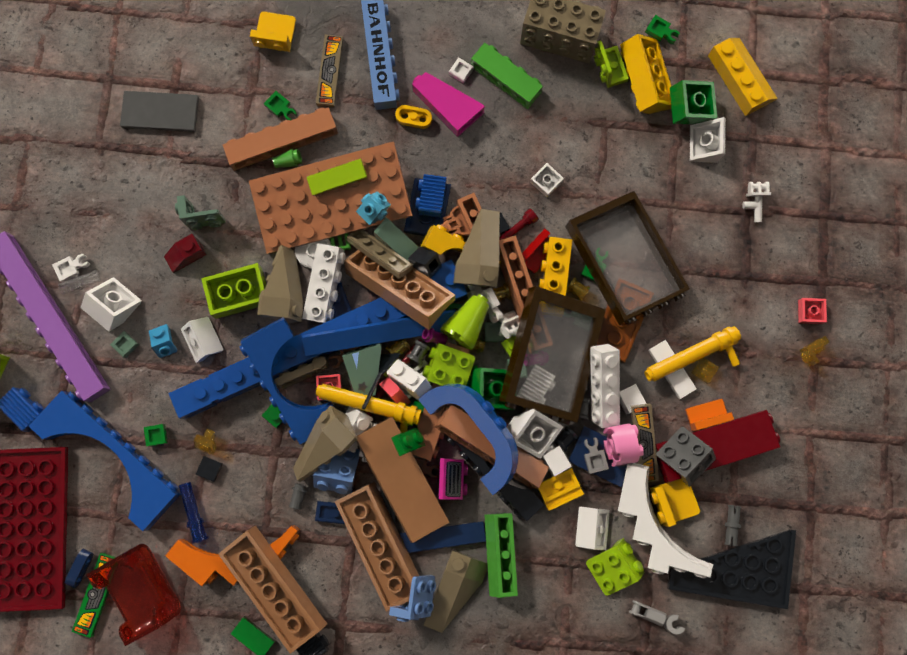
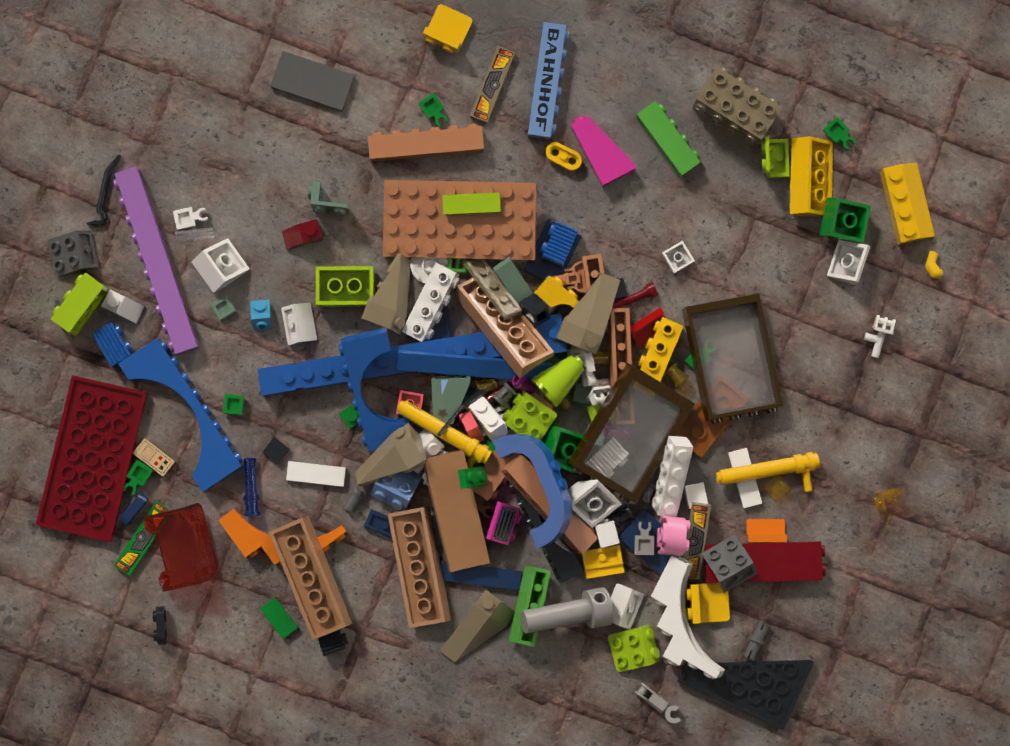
camera: 15 degrees right, 5 degrees up
clear yellow tile [193,429,217,454] -> none
bright green cone [273,148,302,169] -> none
dark tan hinge [275,356,329,390] -> none
medium azure brick [356,191,391,225] -> none
medium blue bracket [389,575,436,622] -> none
white tile [449,57,474,84] -> none
coral piece [798,298,827,324] -> none
none -> white slope [101,289,145,324]
none -> green plate [123,460,154,495]
none -> tan tile [133,438,175,477]
none -> white tile [286,461,346,487]
none -> light grey piece [520,587,613,633]
none -> yellow arm [925,251,943,279]

